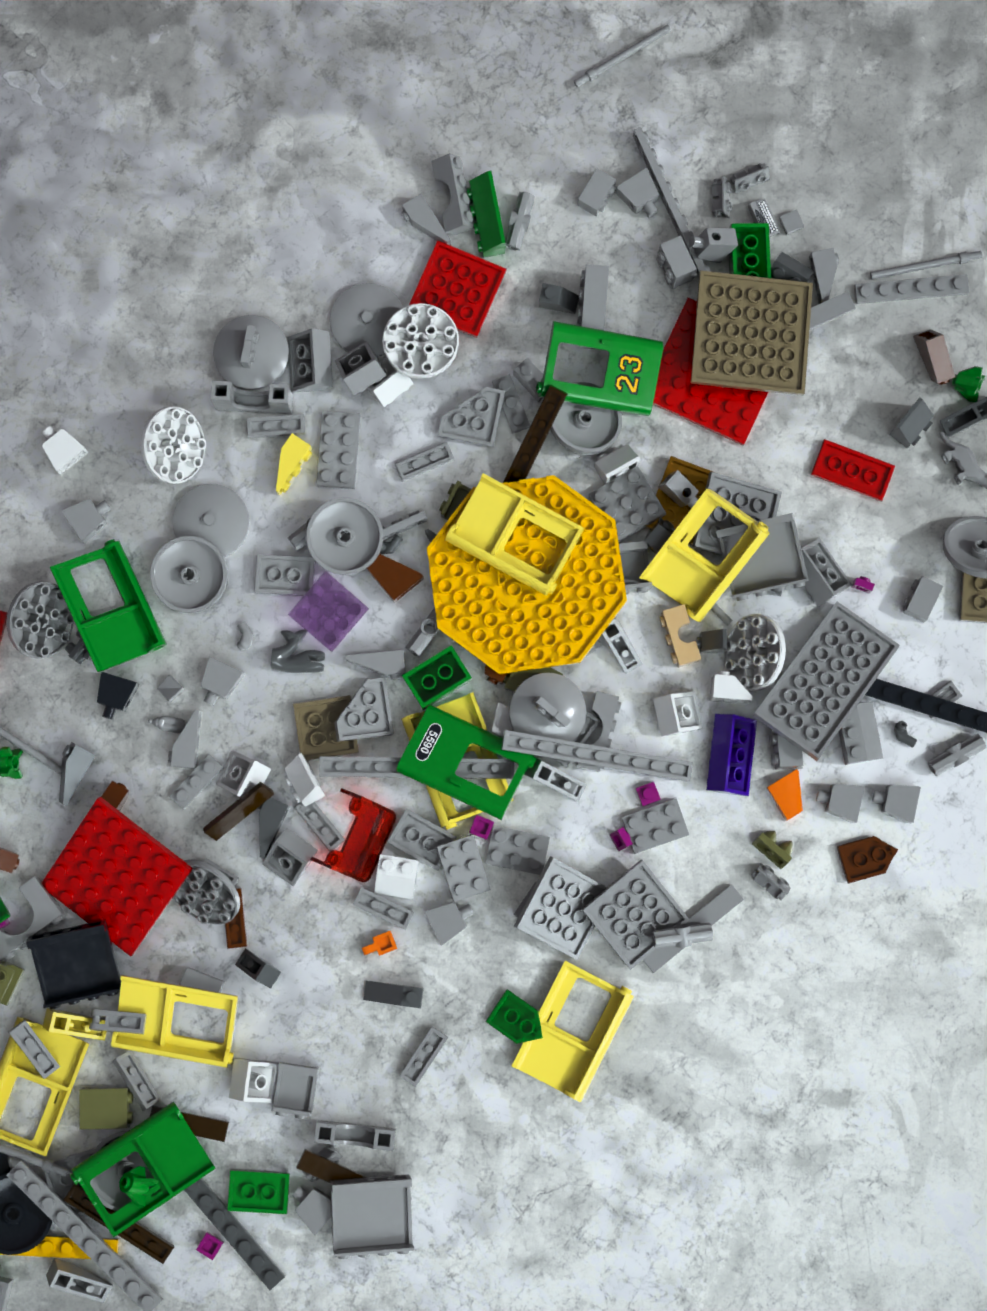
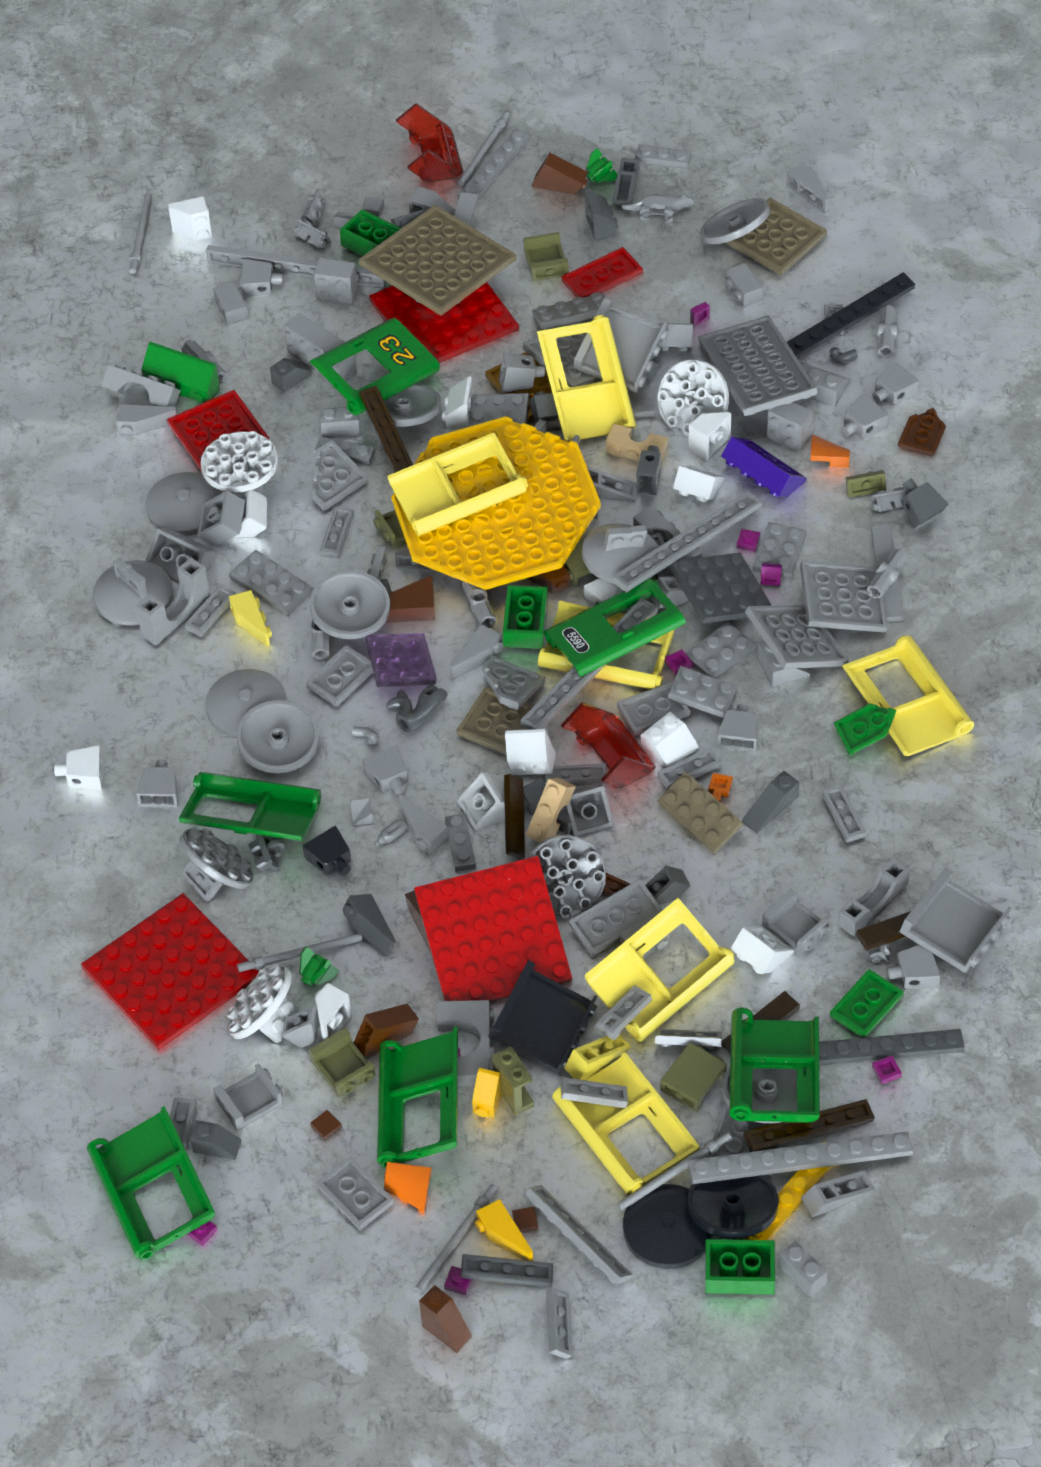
camera: 50 degrees left, 30 degrees down
green brick [119,1166,158,1207] -> none
white bracket [141,407,206,484] -> none
light grey torso [689,228,738,263] -> none
dark grey slope [696,629,727,653] -> none
none -> white slope [168,196,212,241]
none -> clear red windscreen [396,103,463,182]
none -> olive panel [523,232,569,282]
none -> tan arch [525,777,576,843]
none -> light grey plate [532,293,613,330]
none -> light grey plate [569,879,663,957]
none -> dark grey torso [636,445,662,495]
none -> dark tan plate [657,771,744,854]
none -> dark grey plate [670,552,772,624]
none -> dark grey torso [901,478,949,529]

